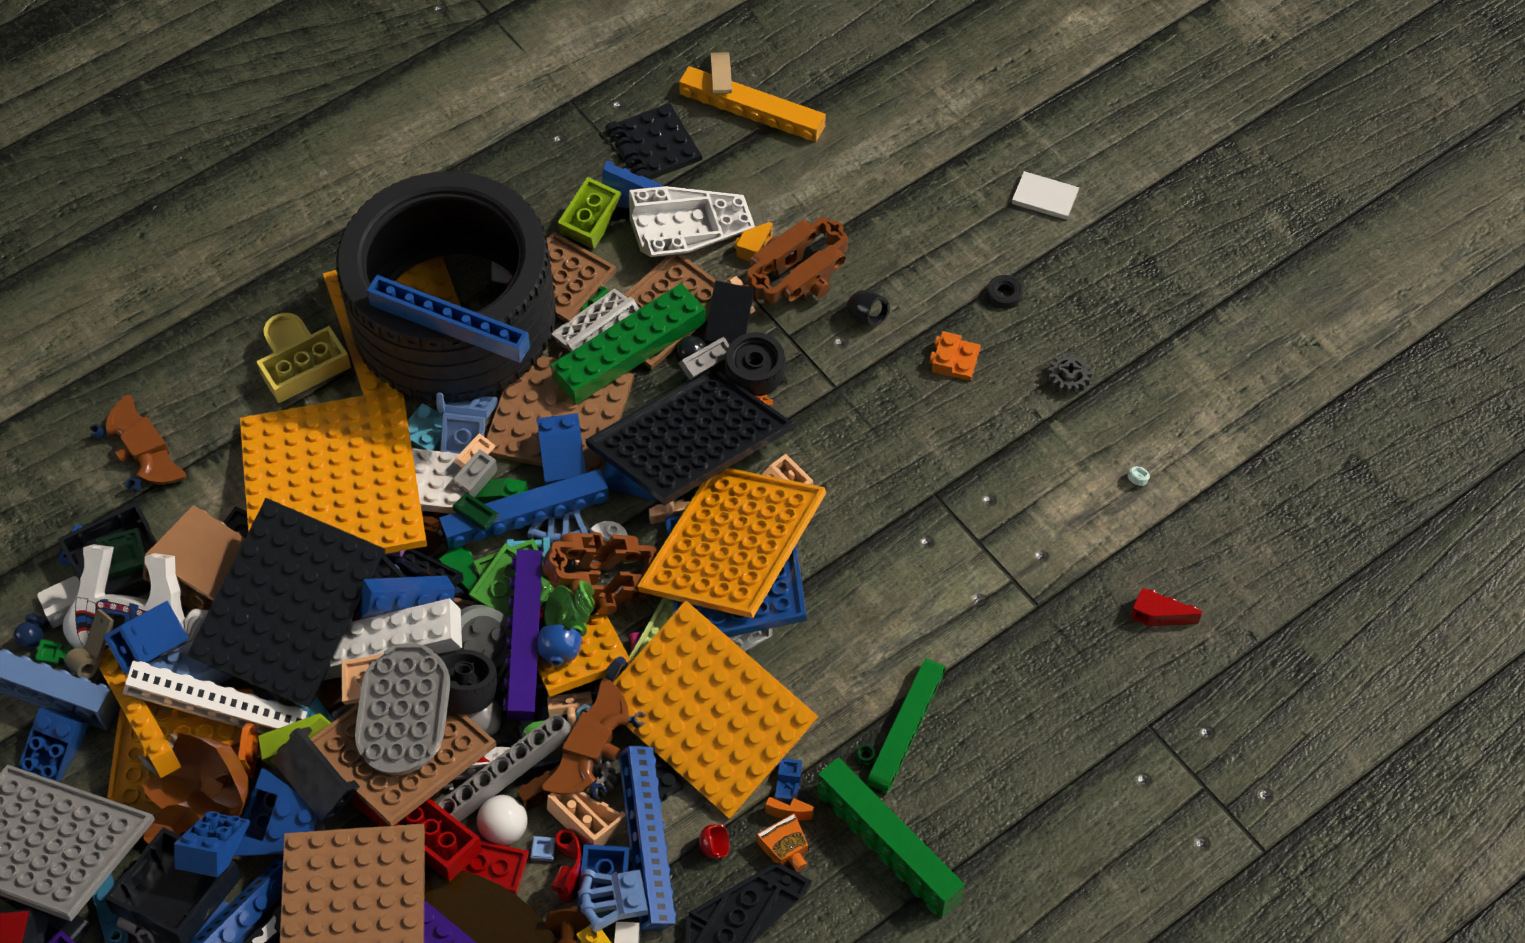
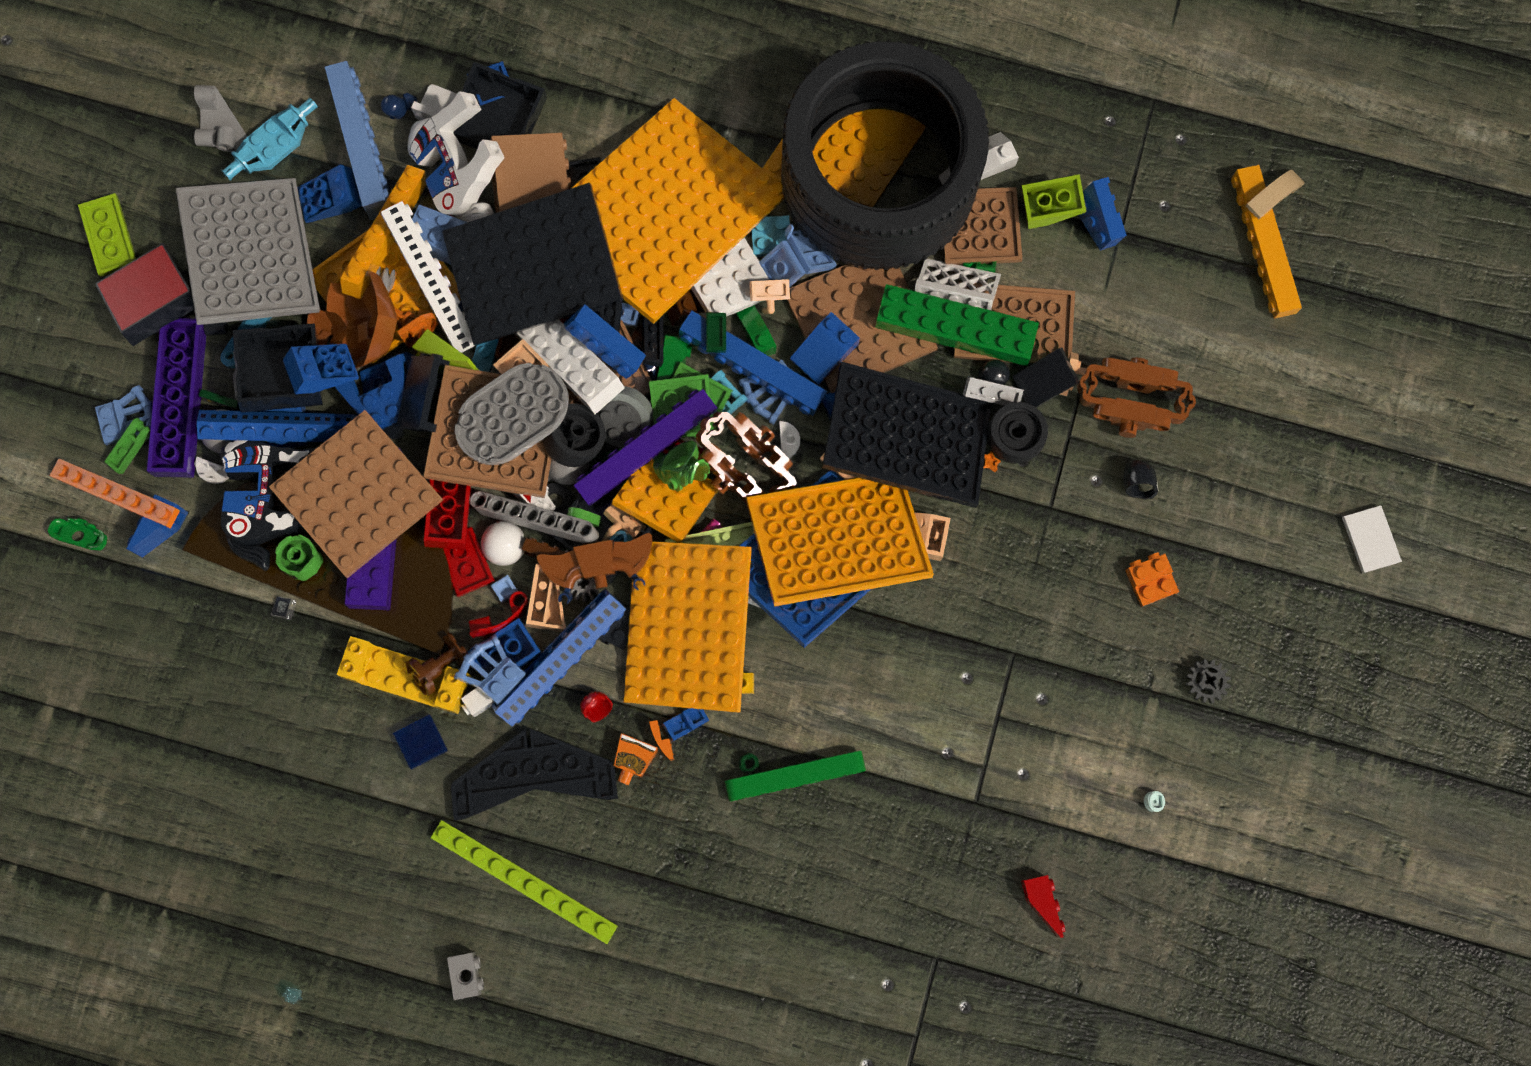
camera: 50 degrees right, 20 degrees up
green plate [35,639,76,666] -> none
dark tan door [65,609,114,679] -> none
dark orange torso [90,394,187,492] -> none
clear green plate [96,528,146,579] -> none
blue slope [103,600,189,674] -> none
light yellow brick [256,313,351,403] -> none
blue brick [367,275,530,363] -> none
light grey panel [453,449,497,497] -> none
blue cylinder [537,625,582,666] -> none
black hinge [605,103,702,180] -> none
dark blue plate [605,656,628,683] -> none
white wedge [629,186,755,257] -> none
light orange slope [734,222,773,261] -> none
green brick [817,757,965,919] -> none
black tyre [987,275,1023,309] -> none

